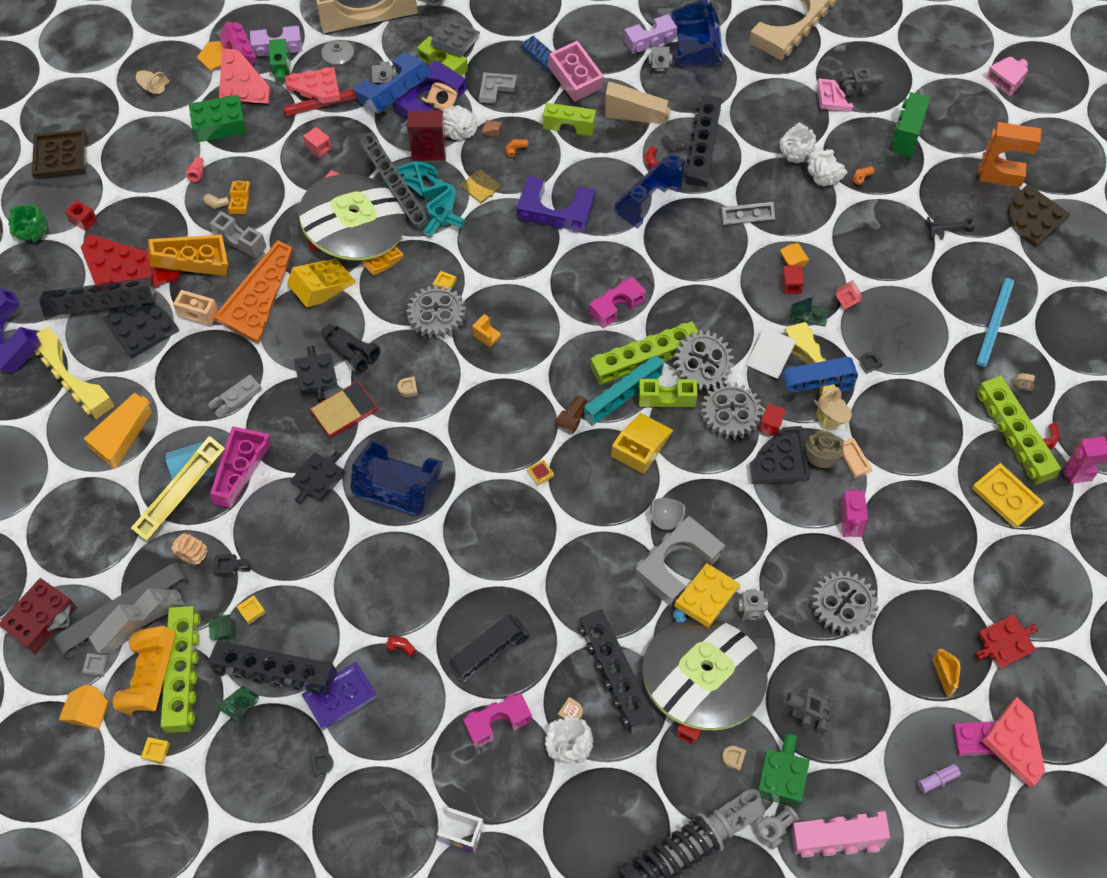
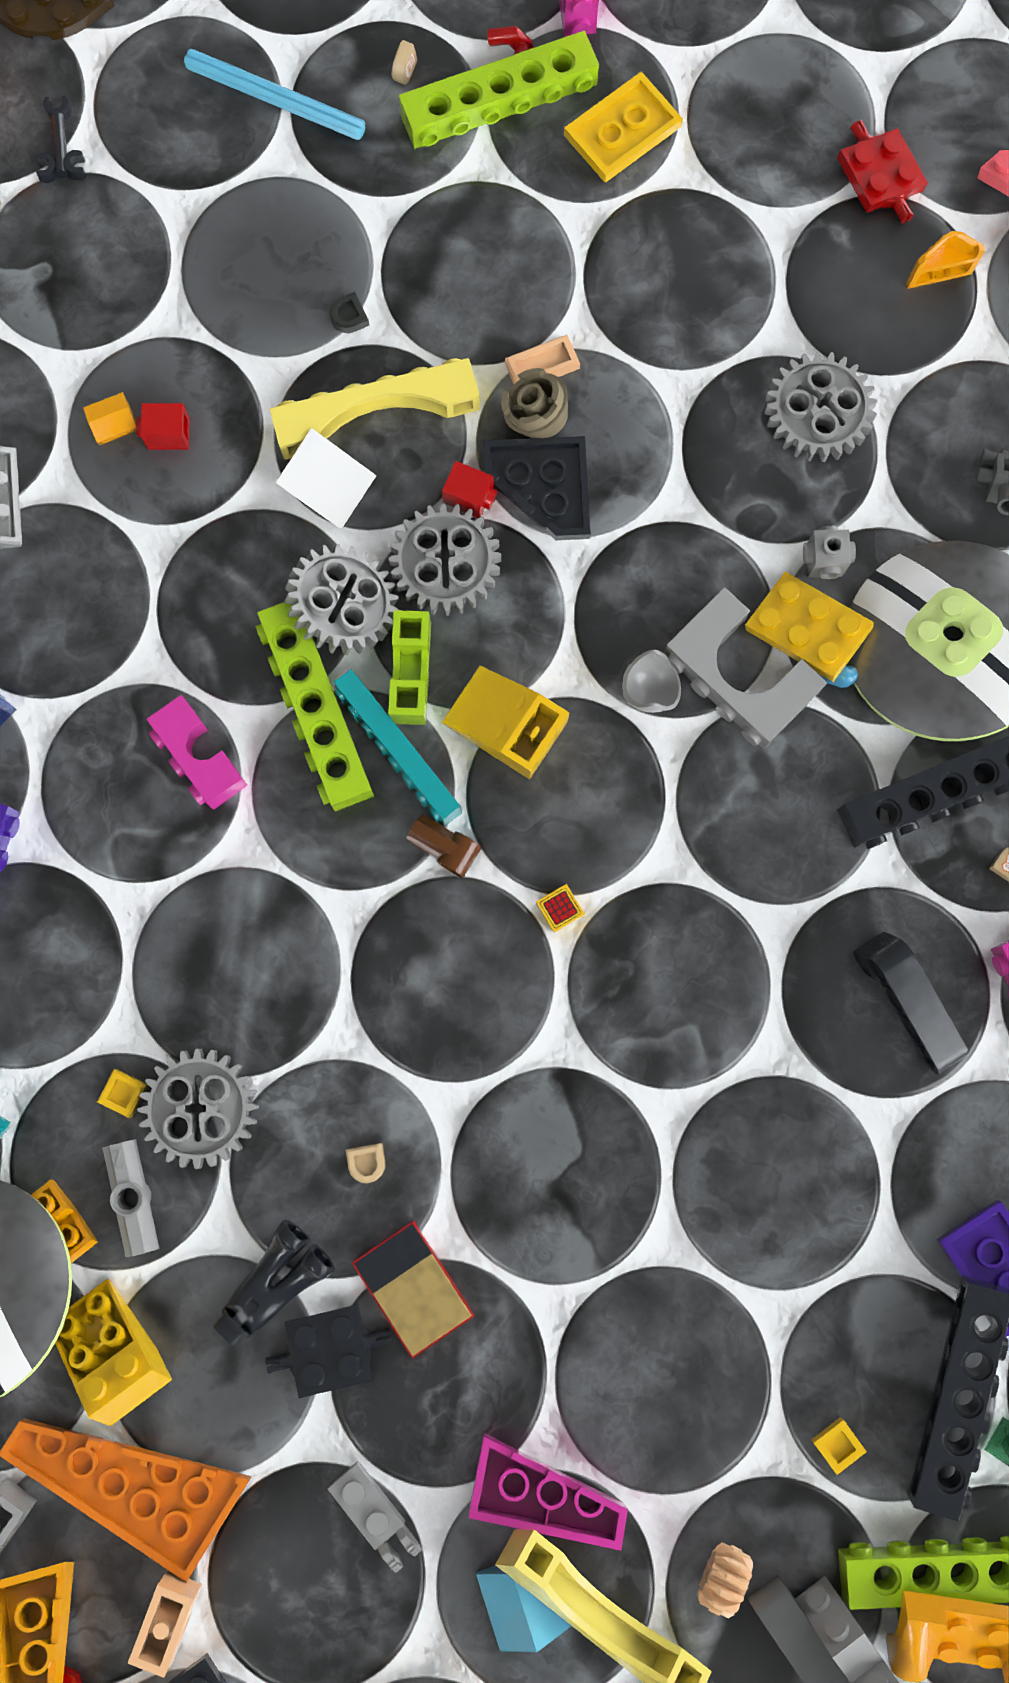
camera: 90 degrees left, 20 degrees up
clear green head [209,614,236,643] -> none
black plate [213,554,251,576] -> none
black plate [290,451,345,505] -> none
clear blue windscreen [351,439,443,515] -> none
red arm [386,636,417,657] -> none
light orange panel [472,314,501,348] -> none
blue beam [781,357,858,392] -> none
clear green slope [789,297,829,327] -> none
tan piece [814,387,852,424] -> none
coral panel [835,280,862,309] -> none
dark pink torso [839,489,868,537] -> none
none -> light grey piece [102,1139,159,1257]

